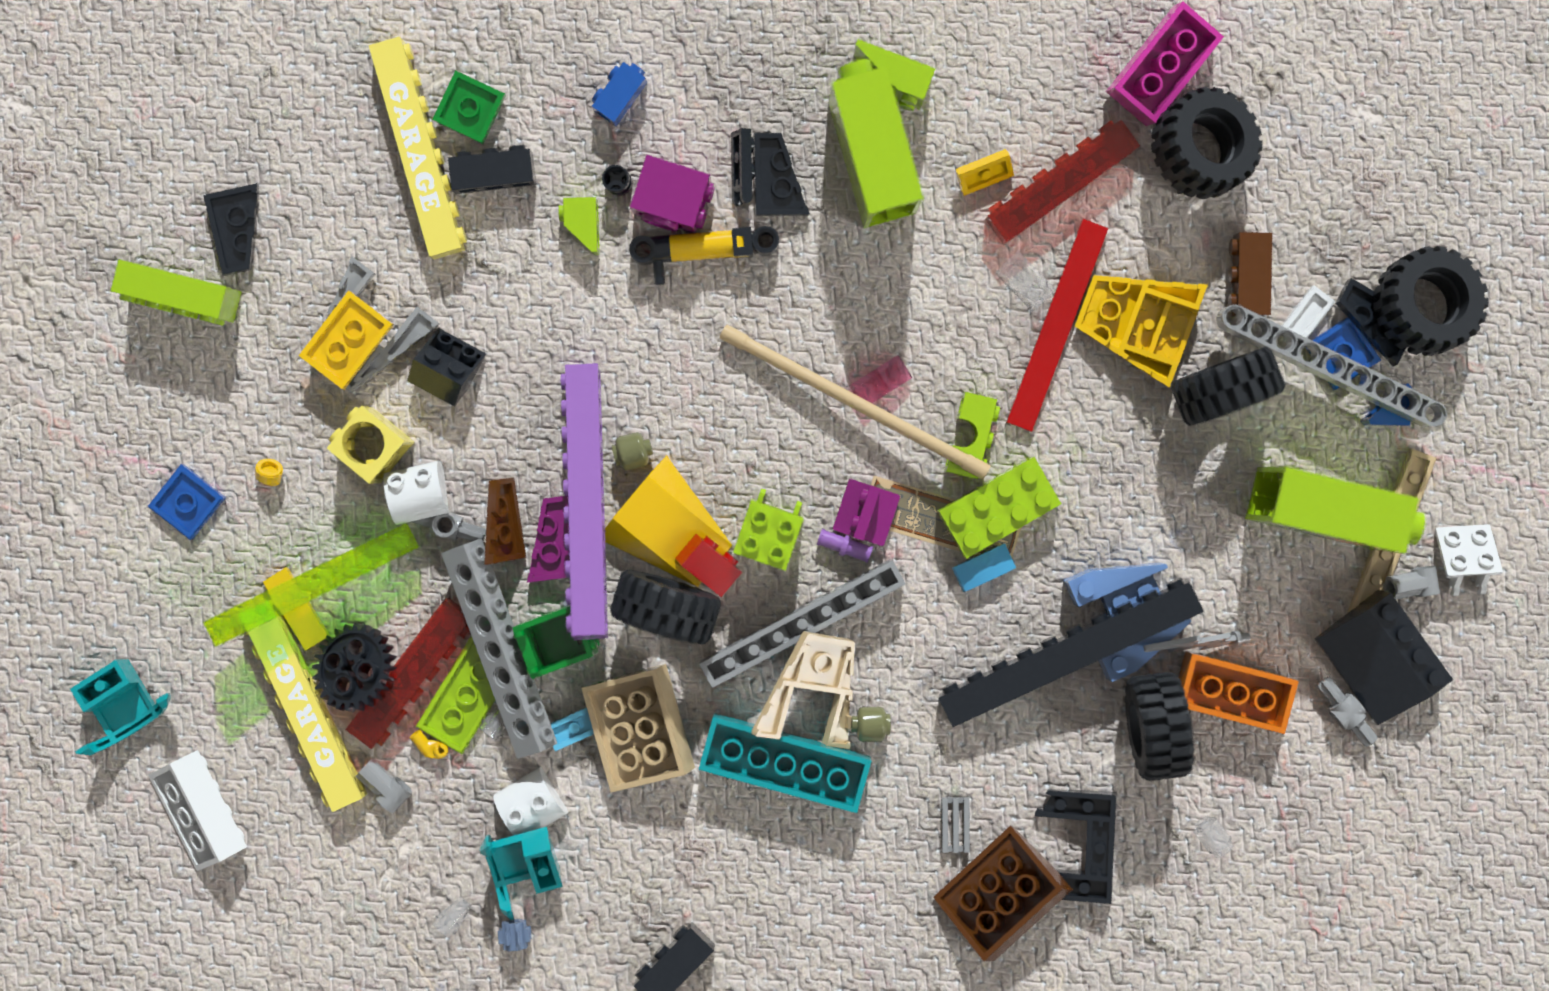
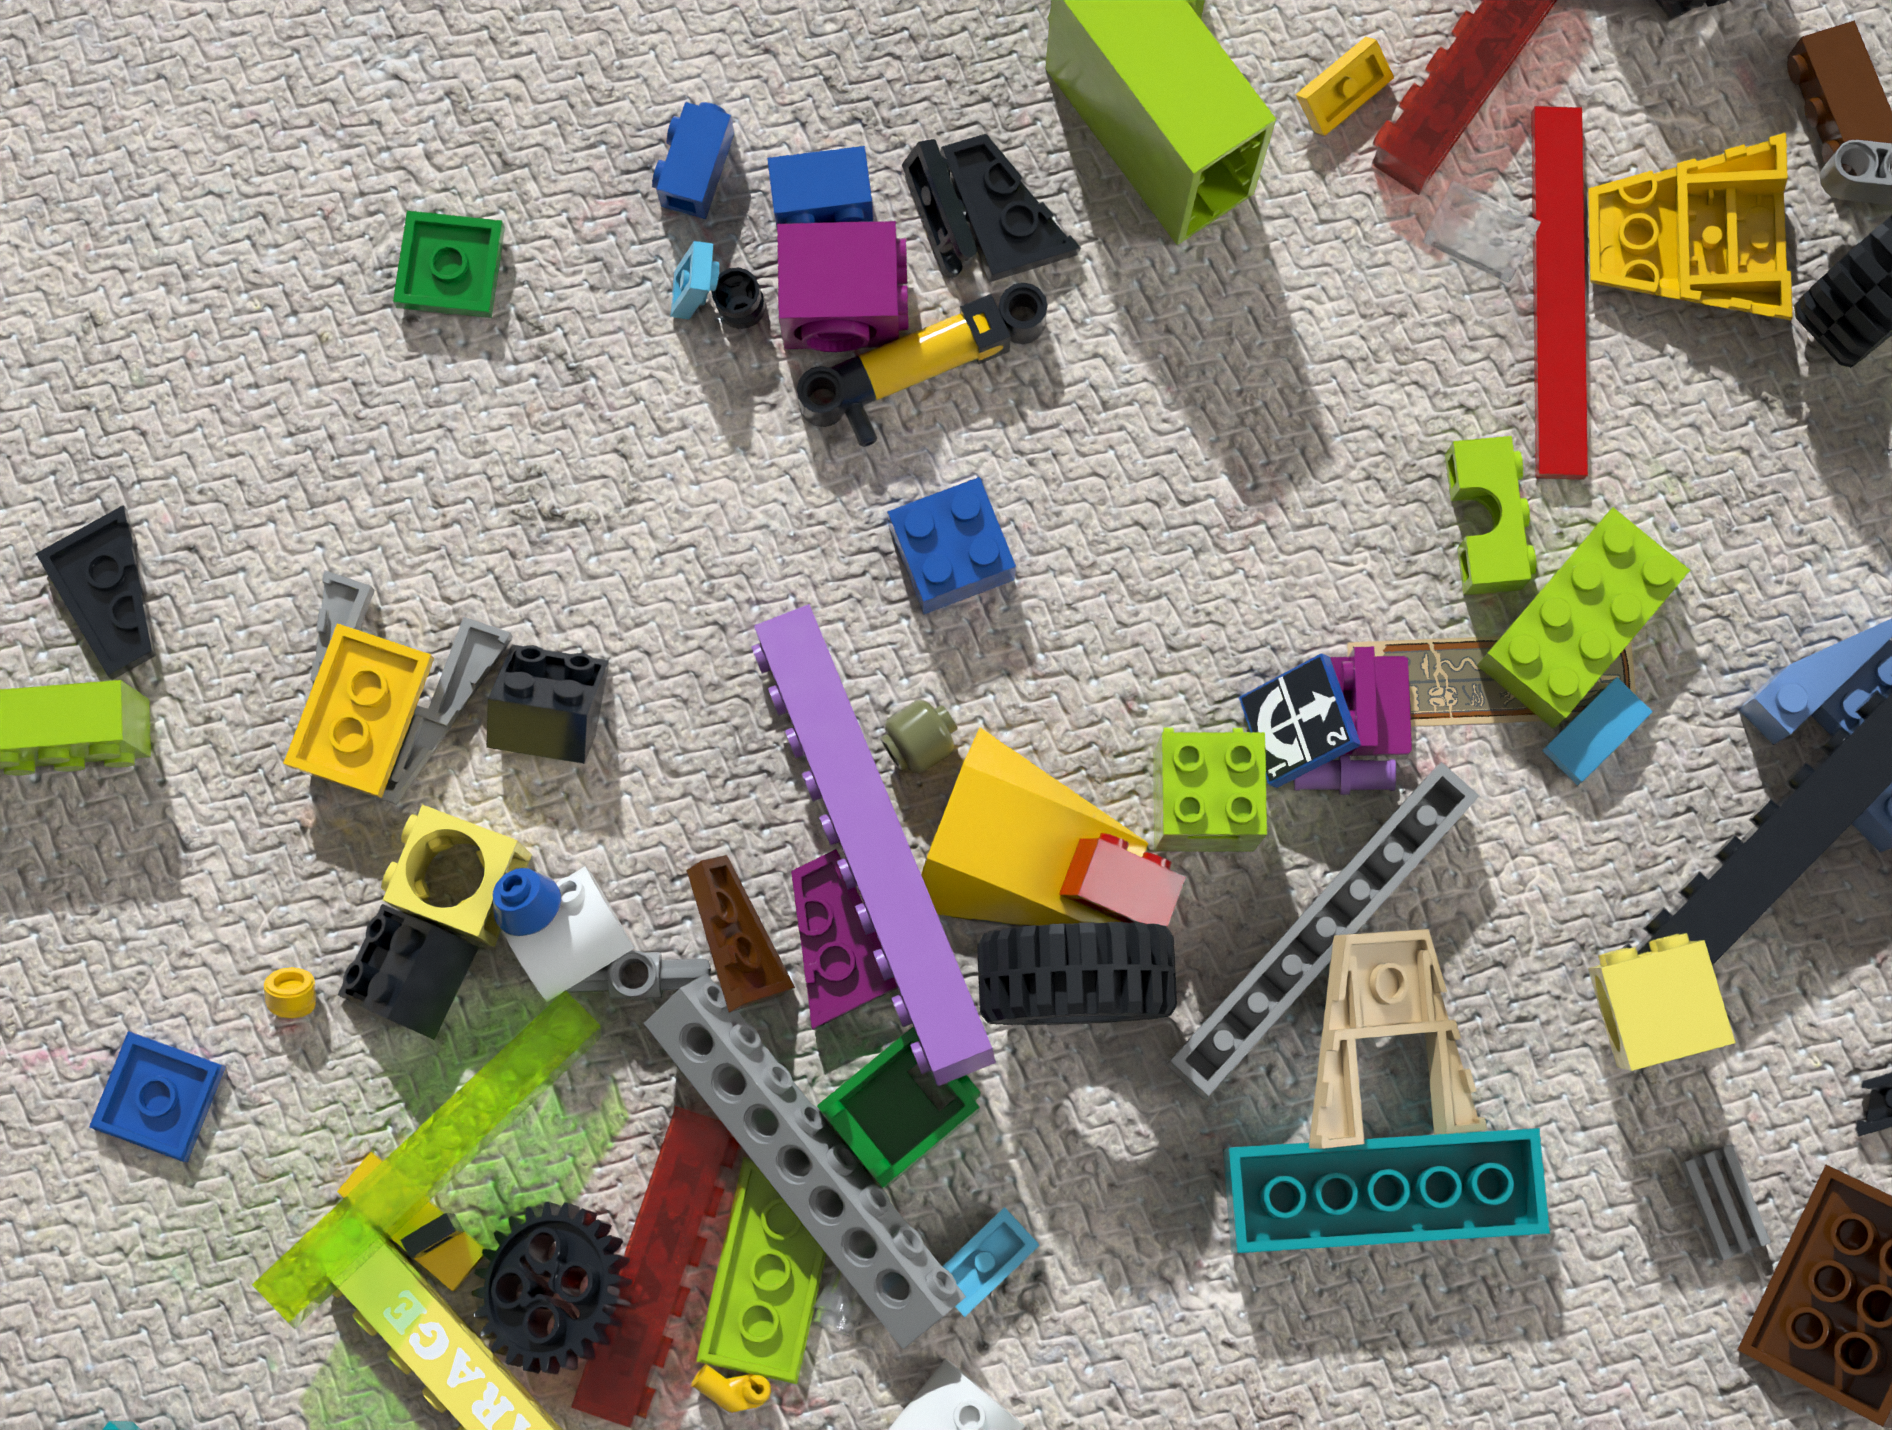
camera: 20 degrees left, 10 degrees down
light yellow brick [368,36,467,260] -> none
black brick [448,145,537,194] -> none
lime slope [558,197,600,255] -> none
tan slope [581,664,695,792] -> none
tan piece [719,324,991,480] -> none
clear pink slope [849,355,913,403] -> none
olive head [851,706,891,742] -> none
none -> black slope [338,904,479,1040]
none -> black tile [400,1213,465,1258]
none -> blue cone [493,868,561,936]
none -> medium azure plate [670,241,719,320]
none -> blue brick [767,146,874,228]
none -> blue brick [887,477,1016,615]
none -> tile [1239,653,1361,788]
none -> light yellow brick [1588,933,1735,1071]

